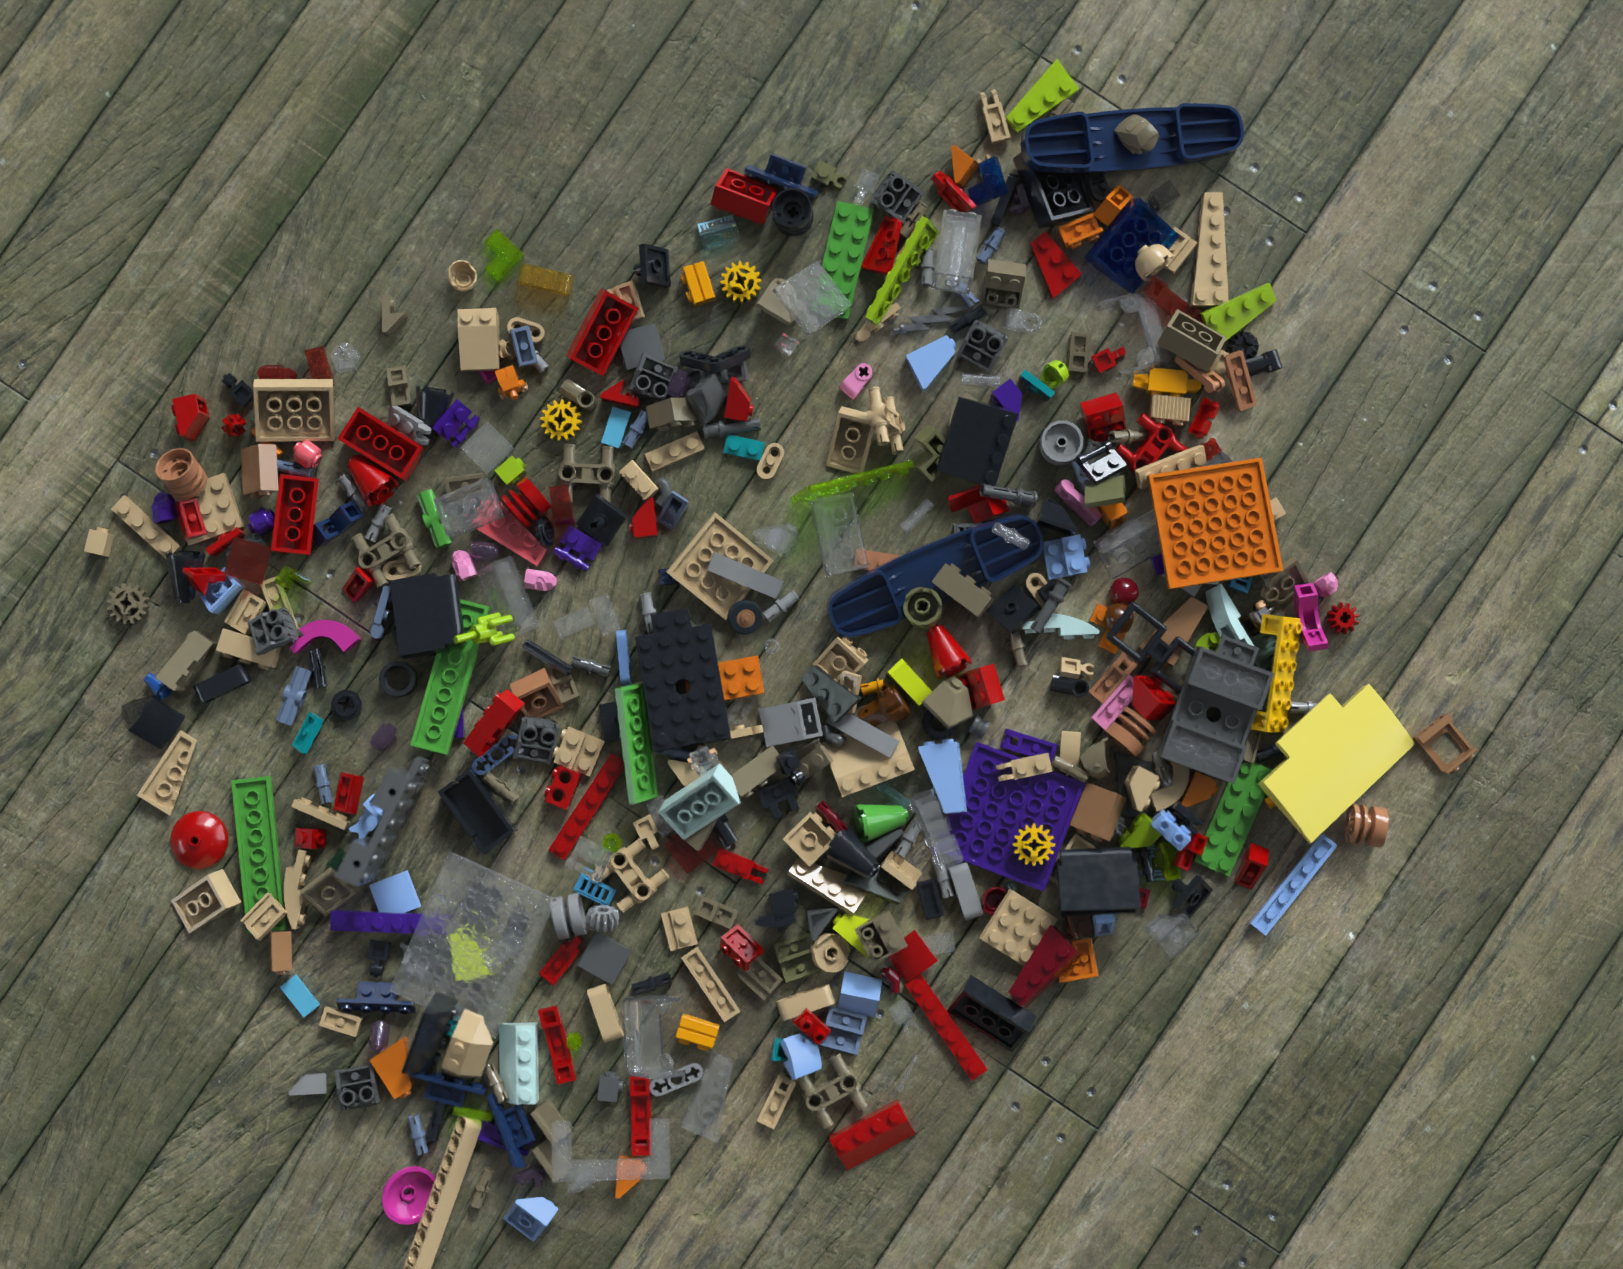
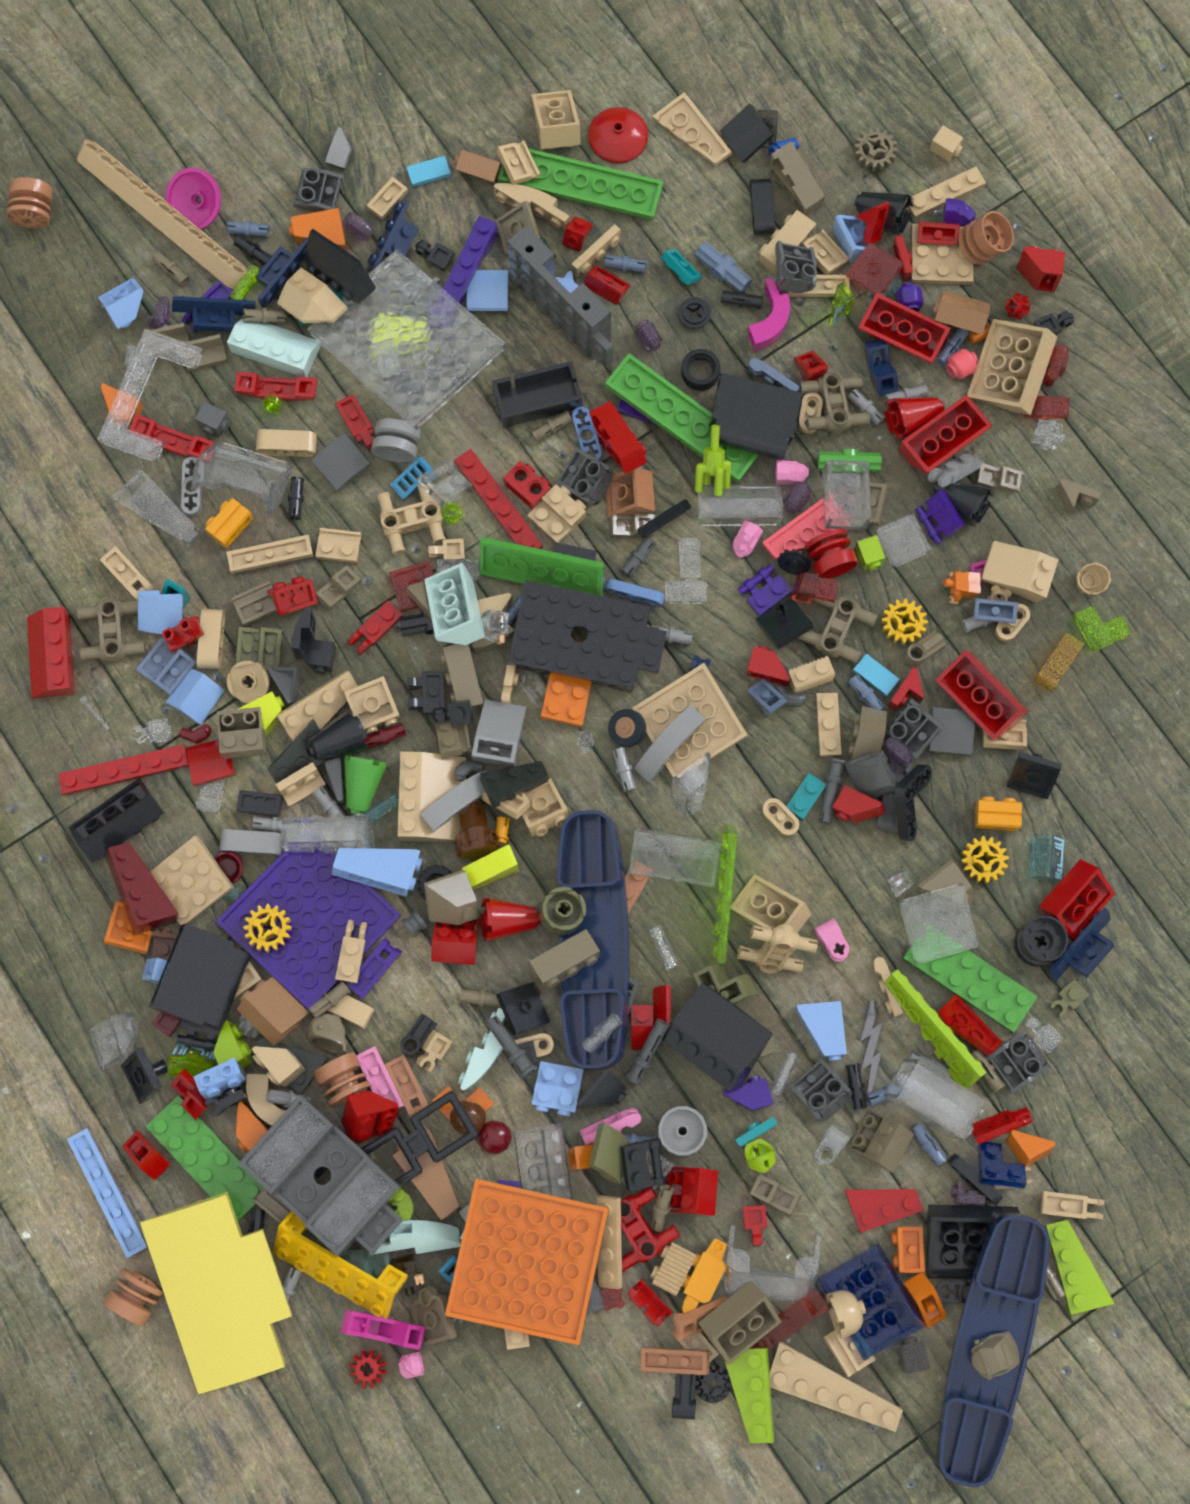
camera: 110 degrees right, 10 degrees down
light grey gear [586,905,619,933] -> none
medium nougat window [1413,714,1478,774] -> none

